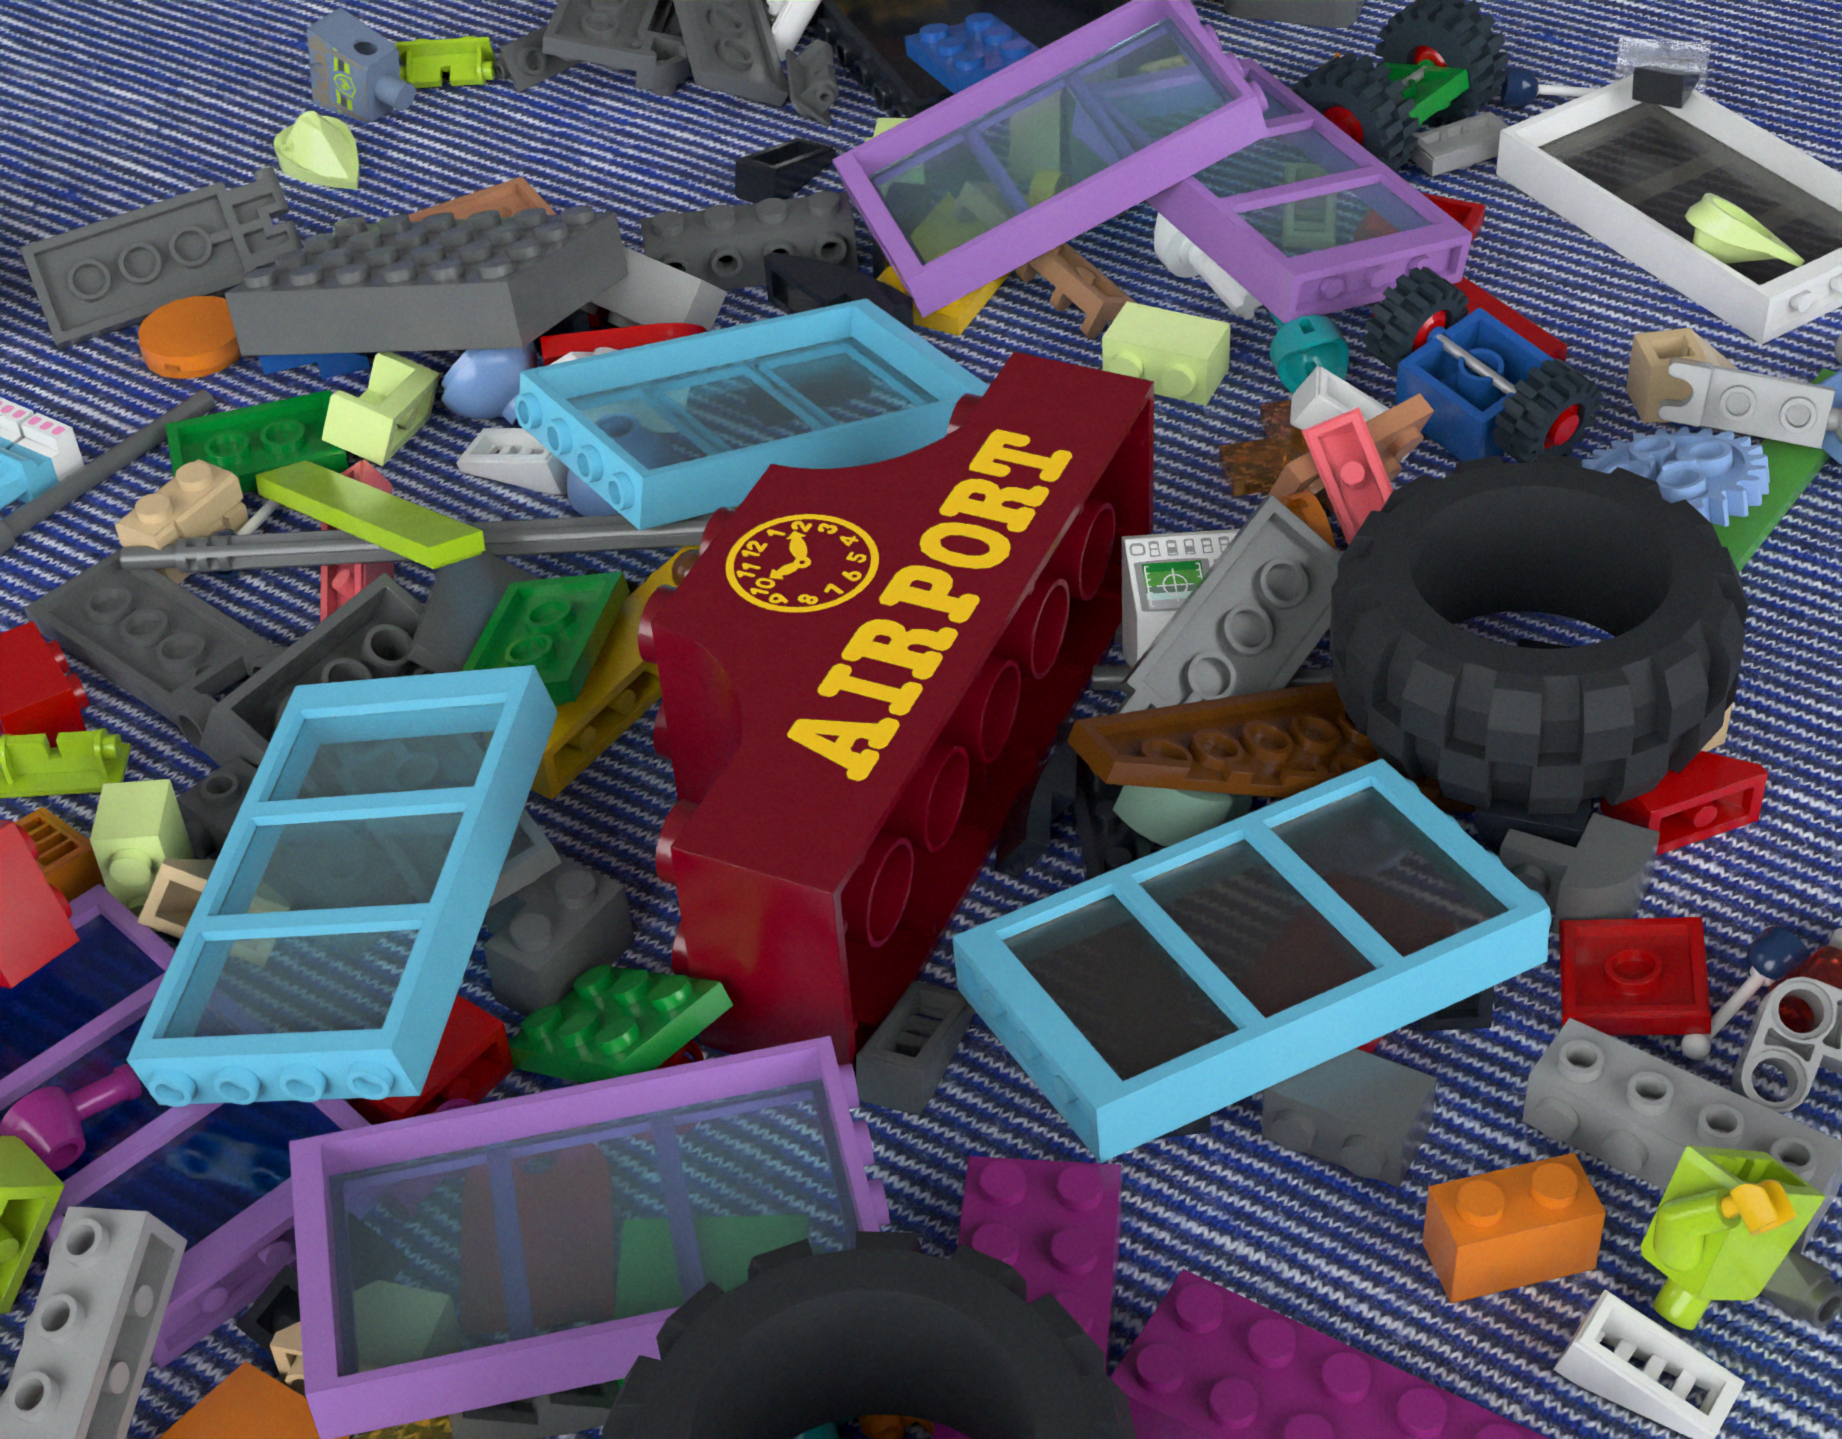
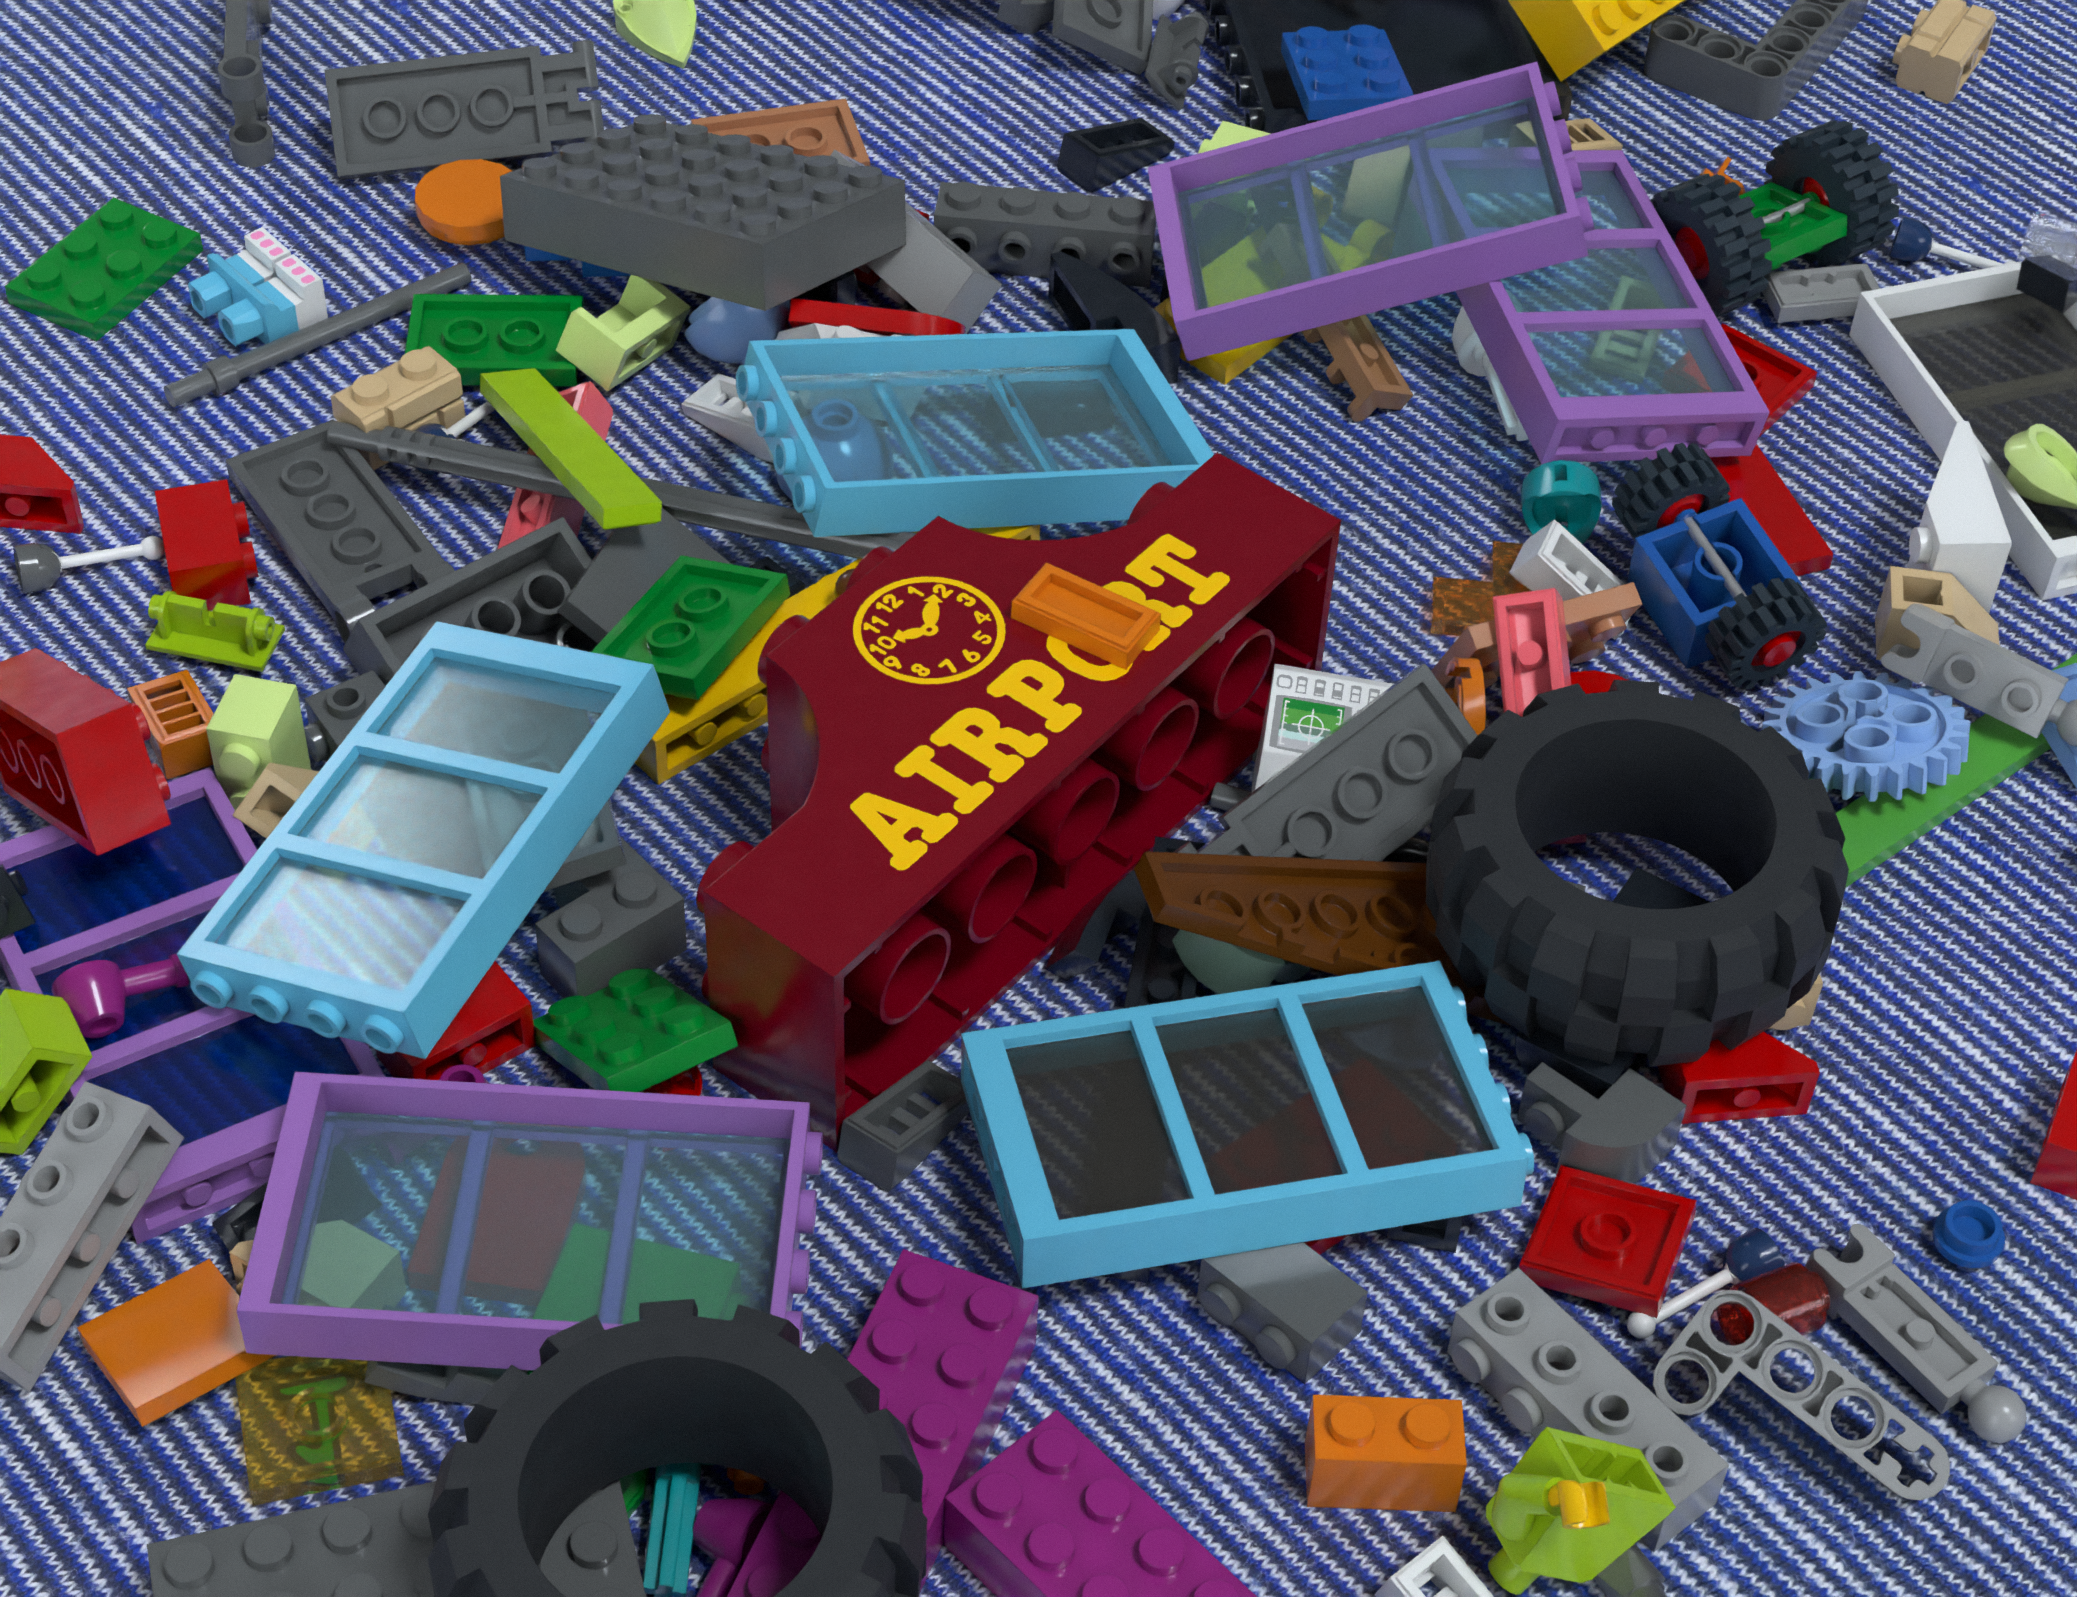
camera: 10 degrees right, 5 degrees up
yellowish green brick [1102,301,1231,405] -> none
none -> orange tile [1011,563,1161,670]
none -> white slope [1907,421,2012,613]

